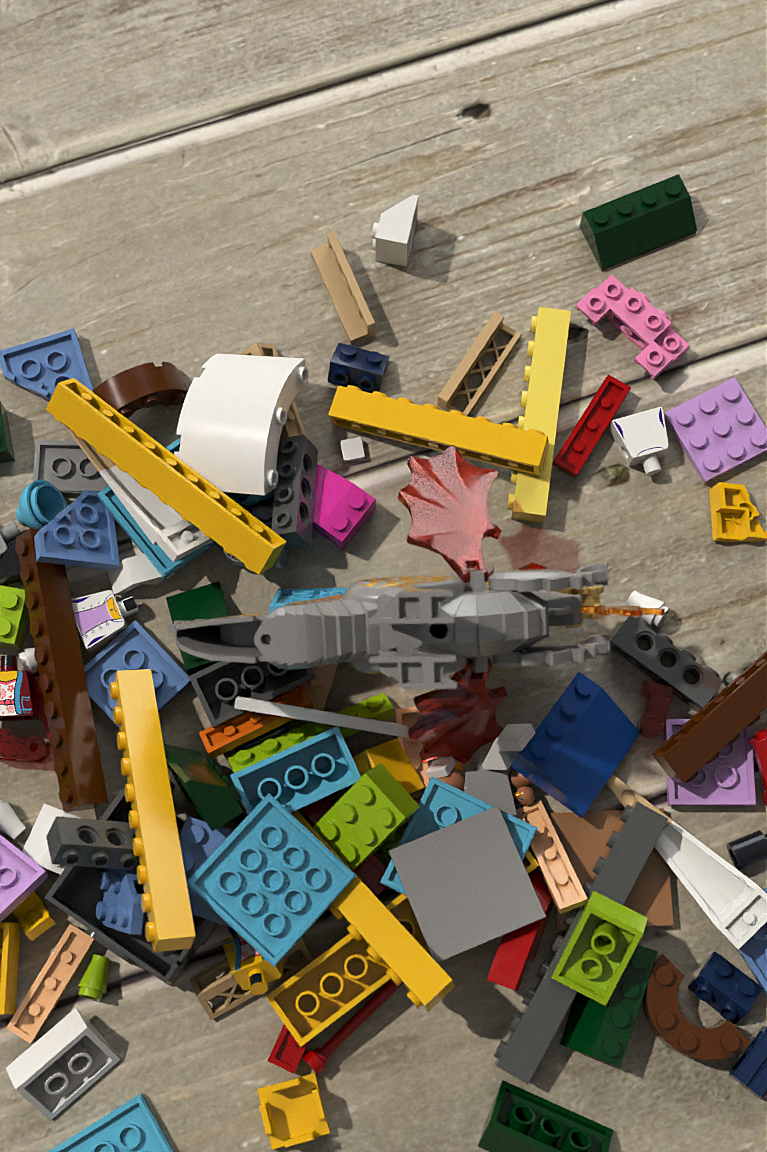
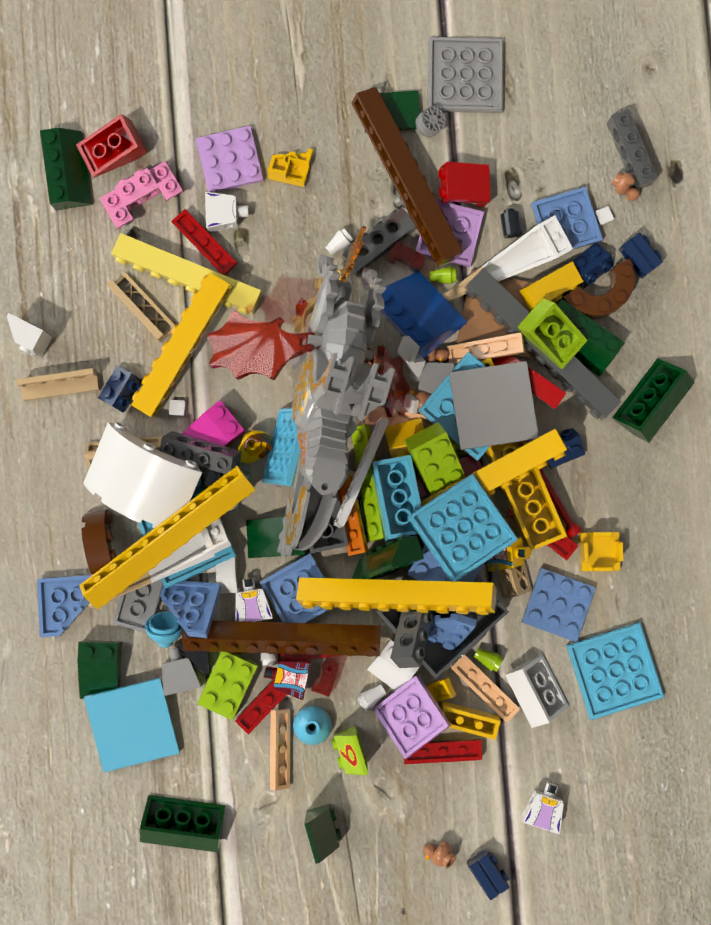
camera: 80 degrees left, 10 degrees up
none -> red slope [76,114,148,178]
none -> yellow piece [238,430,272,463]
none -> lime cone [430,266,457,284]
none -> yellow brick [519,261,583,311]
none -> medium blue plate [521,568,595,642]
none -> dark blue bracket [546,428,585,469]

